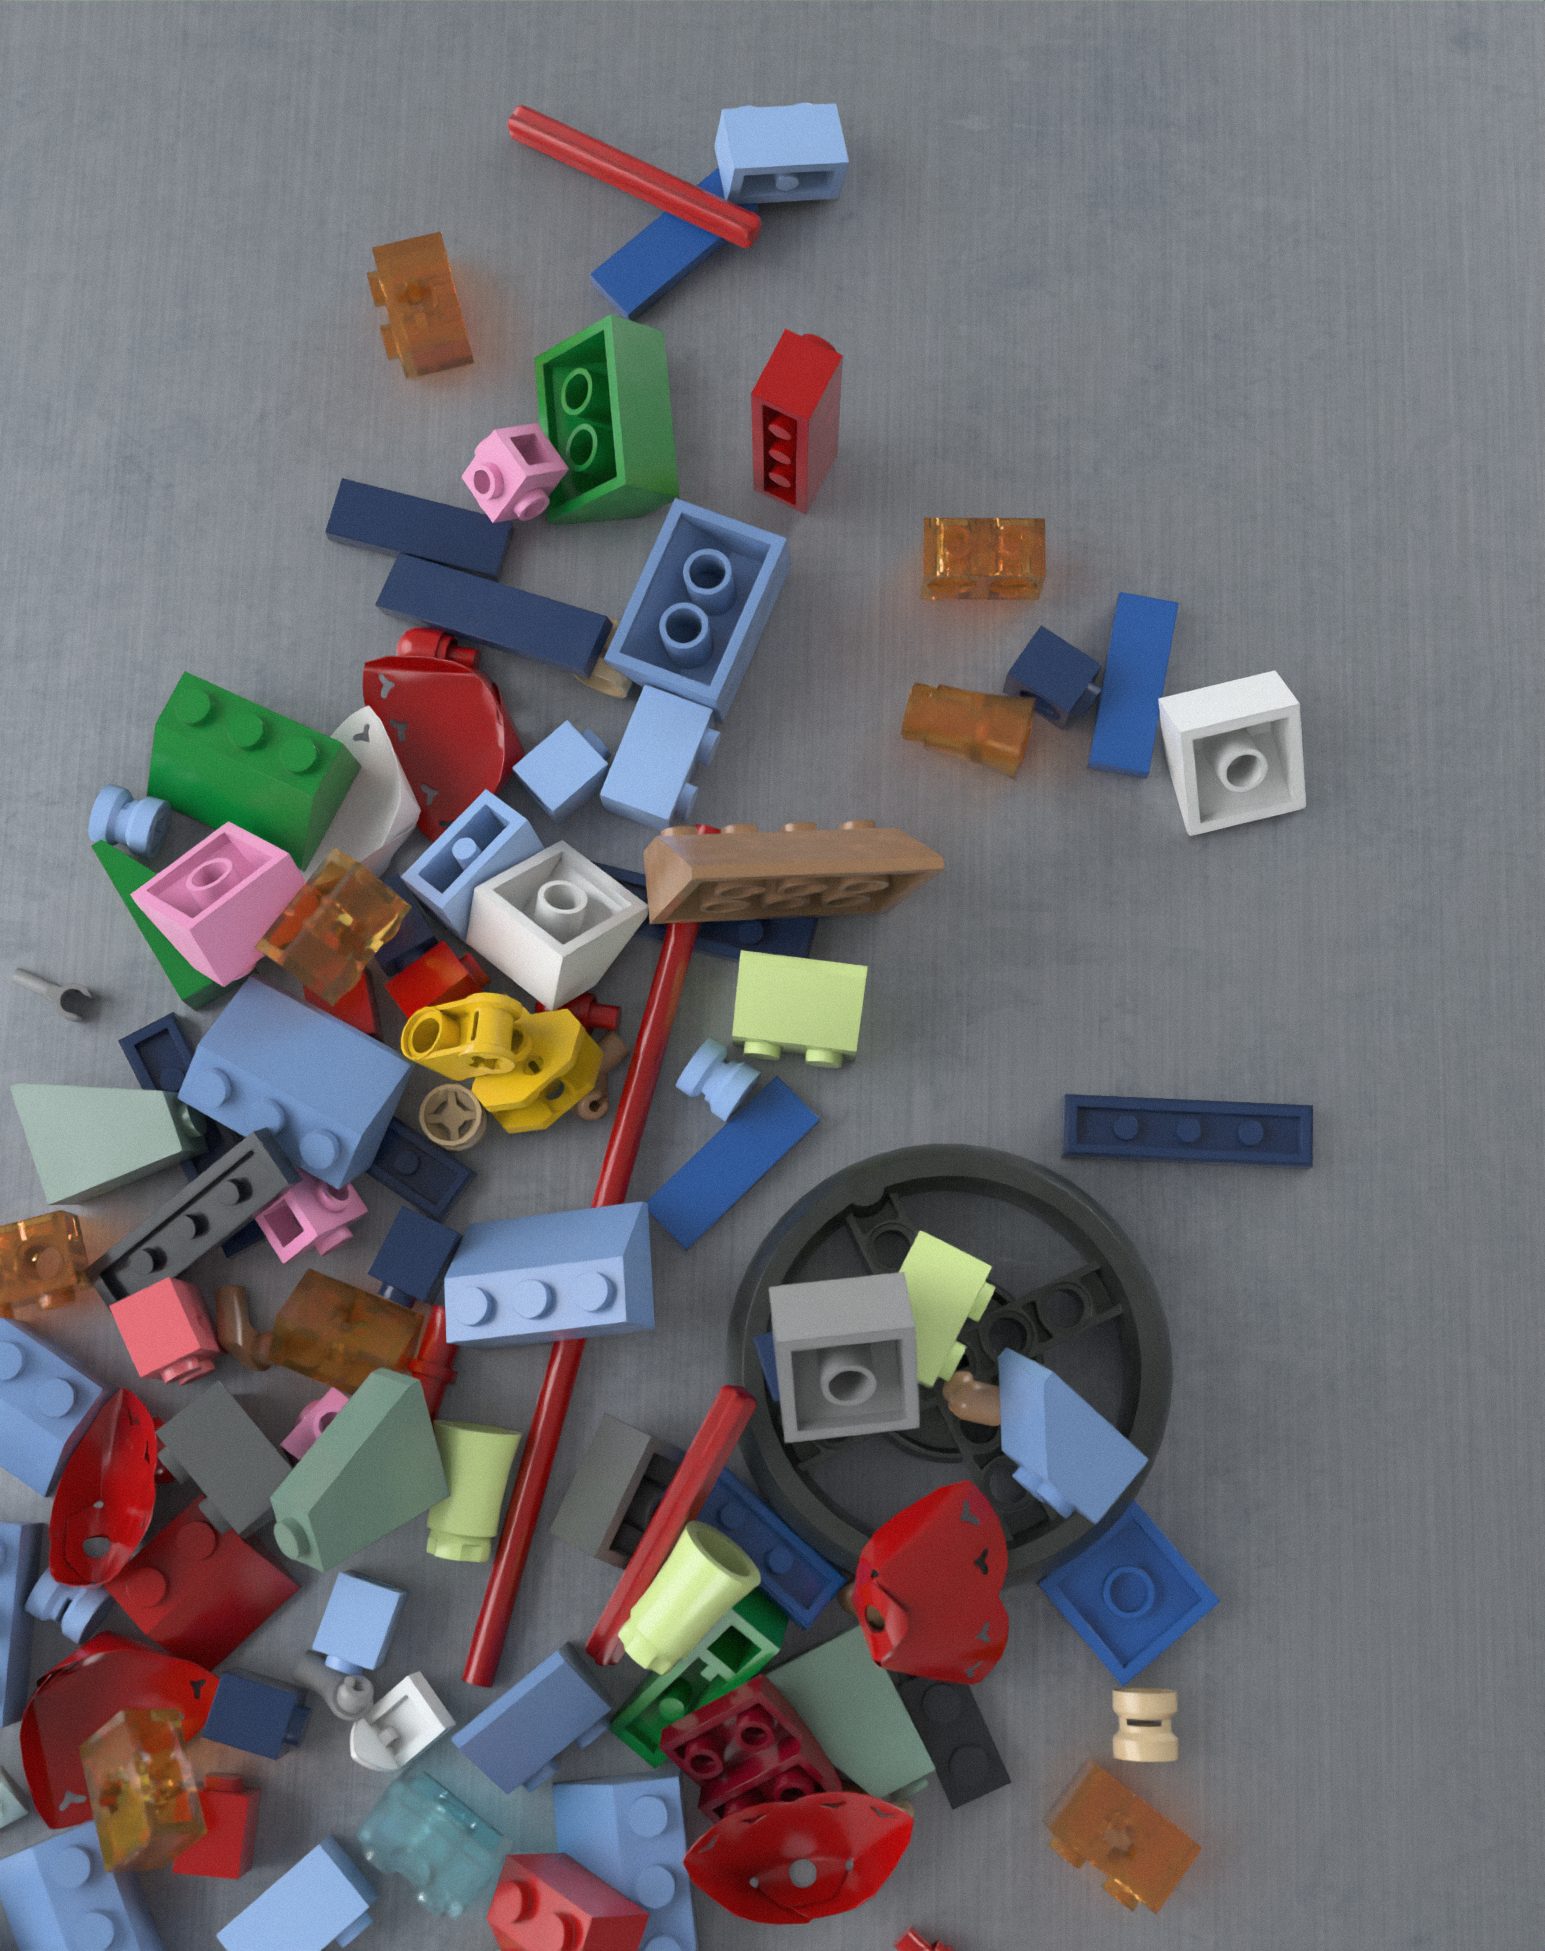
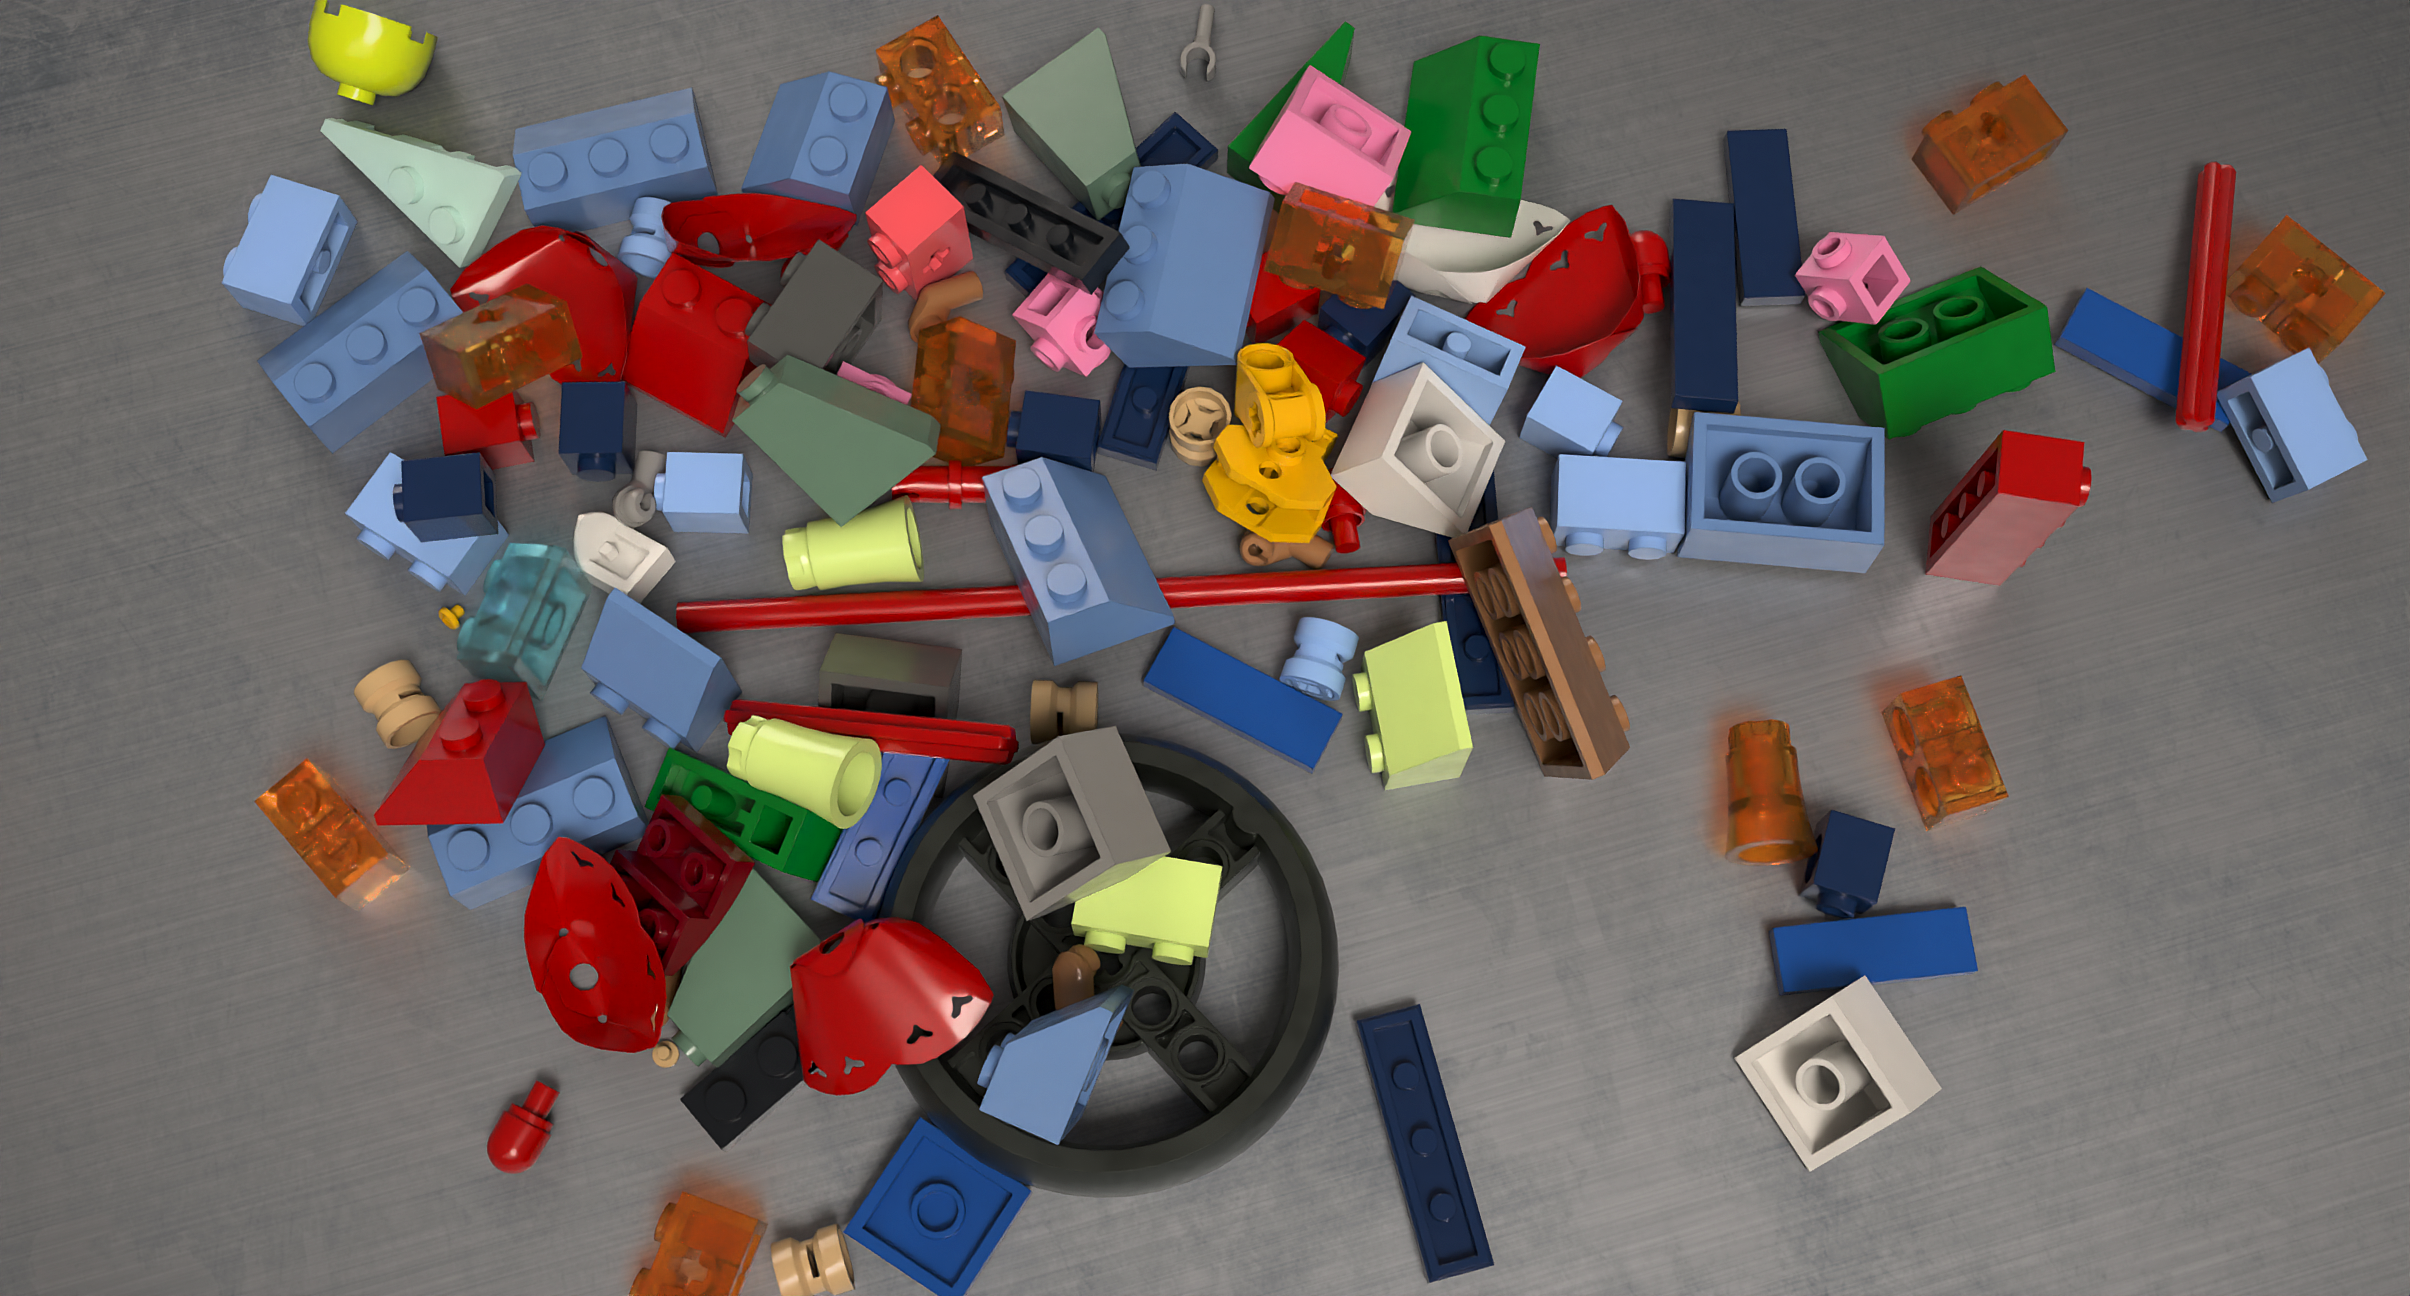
camera: 70 degrees right, 5 degrees down
light blue wheel [88,784,171,859] -> none
none -> dark blue brick [393,452,498,542]
none -> yellow piece [438,604,465,630]
none -> tan wheel [1030,680,1098,744]
none -> clear orange brick [2226,215,2386,364]

